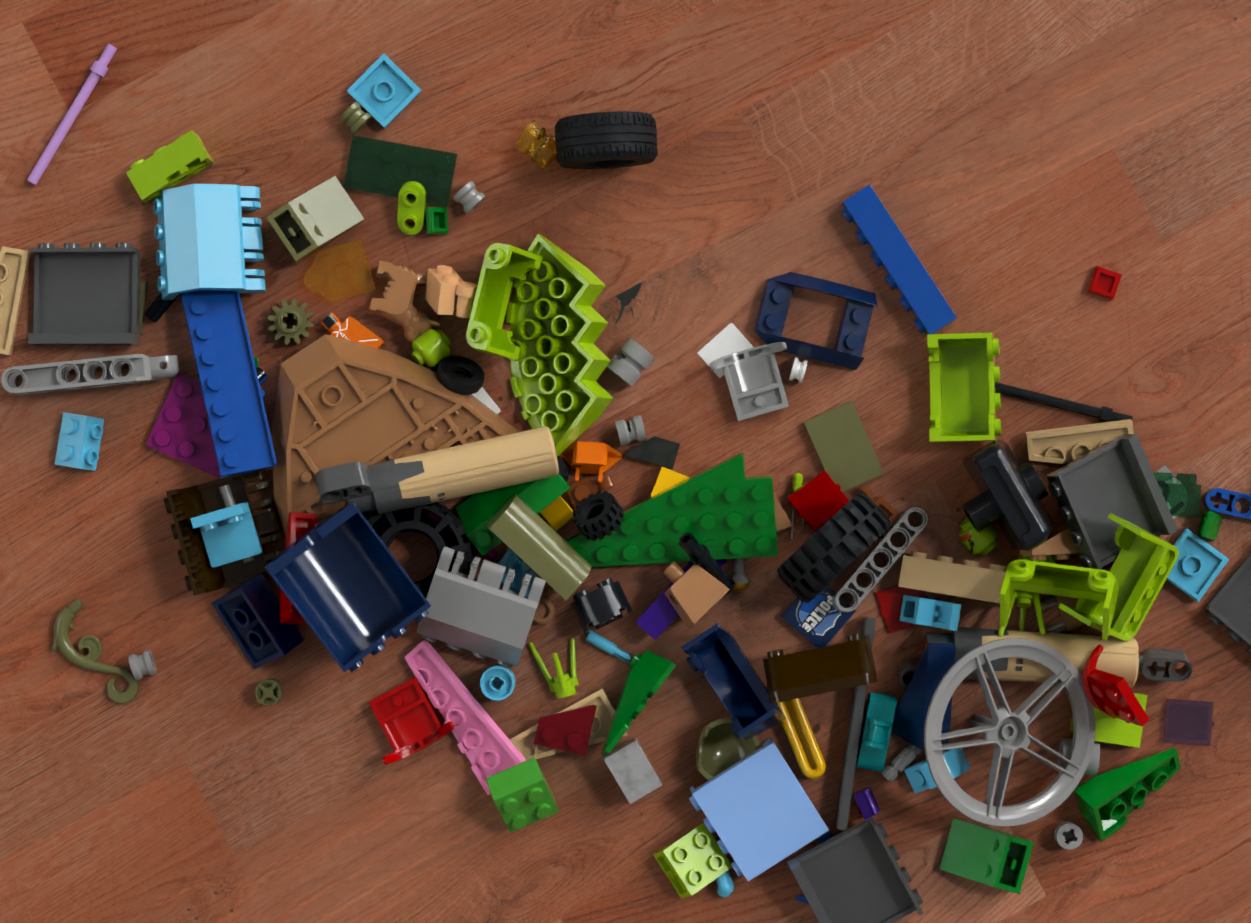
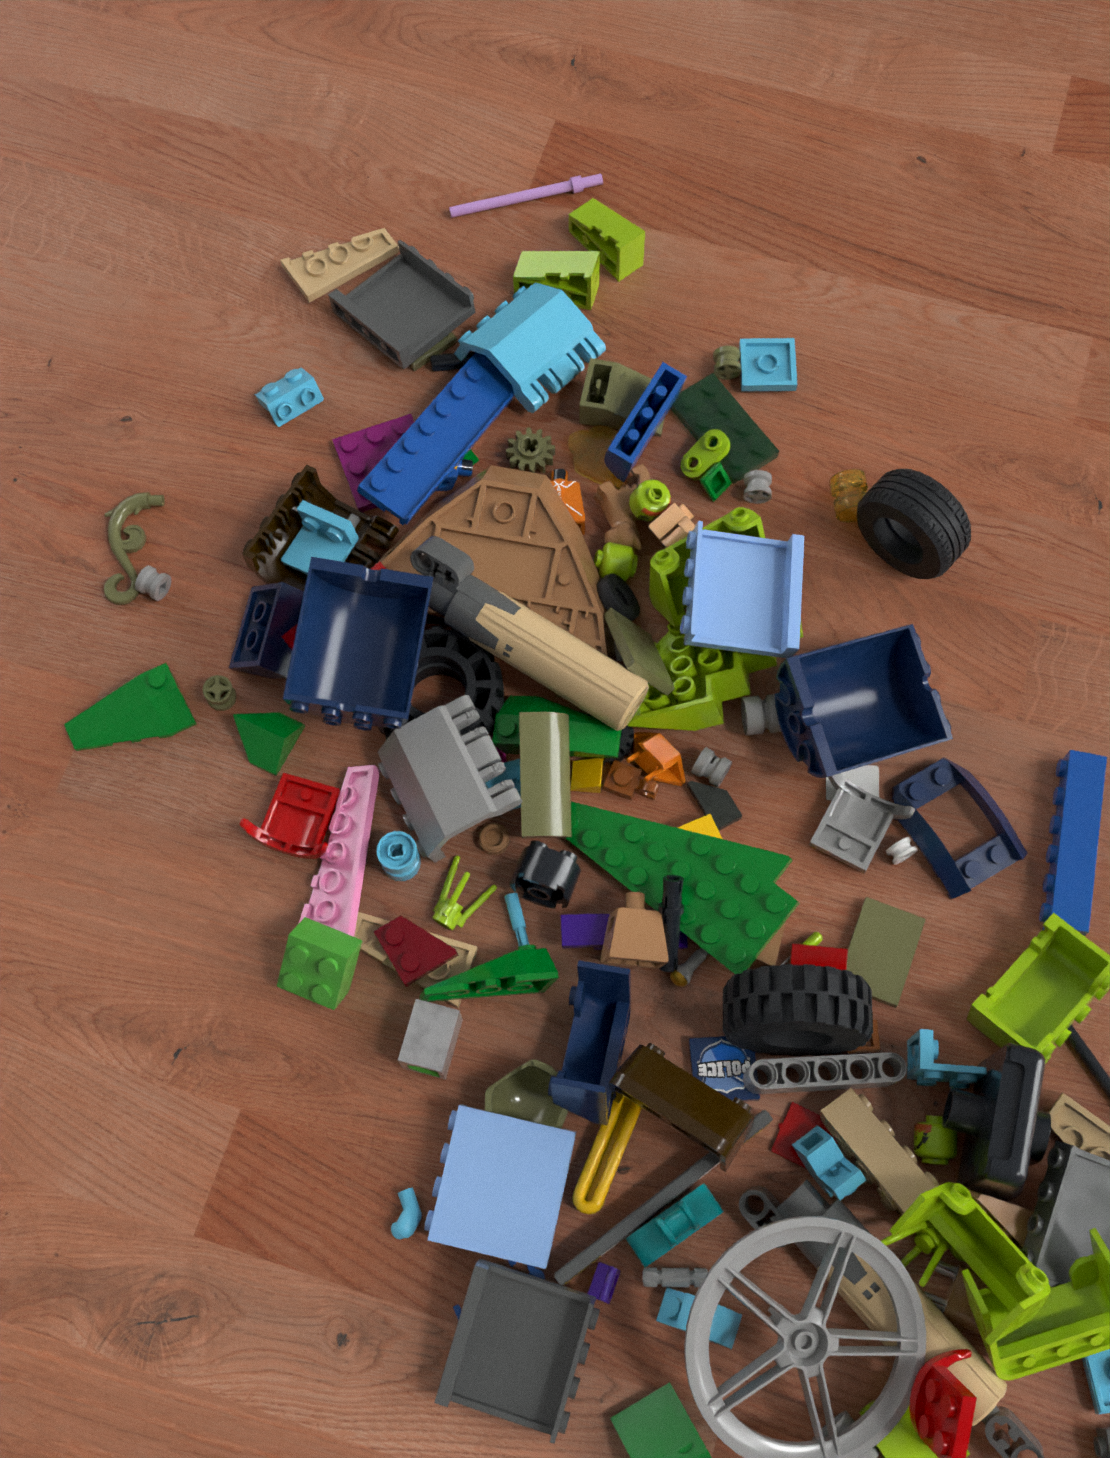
camera: 50 degrees right, 20 degrees down
light grey piece [1,354,179,395] -> none
black tyre [572,491,624,541] -> none
lime bracket [653,823,732,899] -> none
dark blue wedge [893,643,956,751] -> none
none -> green wedge [64,663,197,751]
none -> green slope [233,712,305,776]
none -> lime wedge [568,198,645,282]
none -> blue brick [604,362,687,482]
none -> olive tile [604,608,675,695]
none -> lime head [629,479,671,521]
none -> light blue panel [680,521,805,658]
none -> dark blue cylinder [774,624,953,778]
none -> medium azure bracket [907,1029,987,1089]

